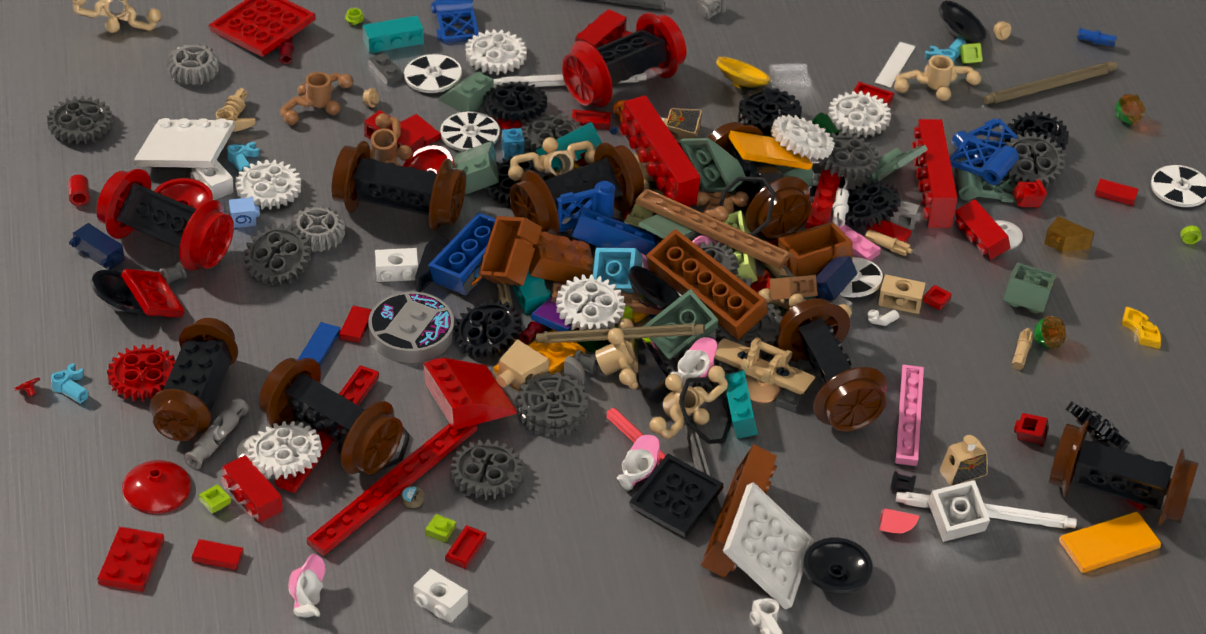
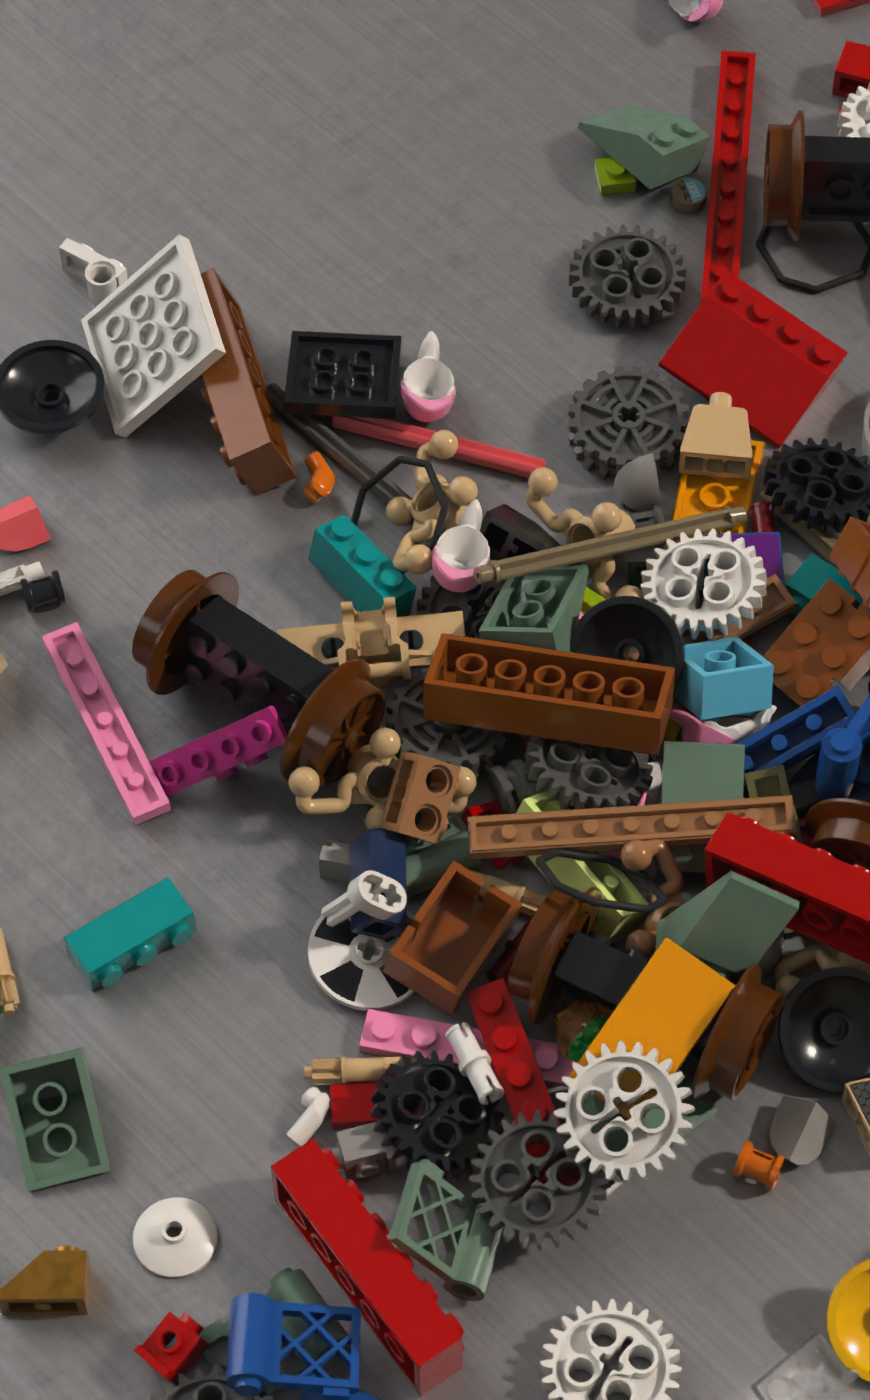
camera: 150 degrees right, 15 degrees up
white brick [413,569,468,623] -> none
red tile [445,525,487,569] -> none
black piece [738,88,802,138] -> none
dark green cone [812,112,840,137] -> none
white arm [868,309,899,326] -> none
tan brick [878,274,926,314] -> none
red plate [922,284,952,310] -> none
red brick [955,199,1011,260] -> none
none -> teal brick [64,877,196,992]
none -> dark pink bracket [150,706,288,796]
none -> white arm [287,1087,331,1146]
none -> orange arm [303,451,335,503]
none -> white piece [321,870,407,927]
none -> sand green slope [578,104,710,189]

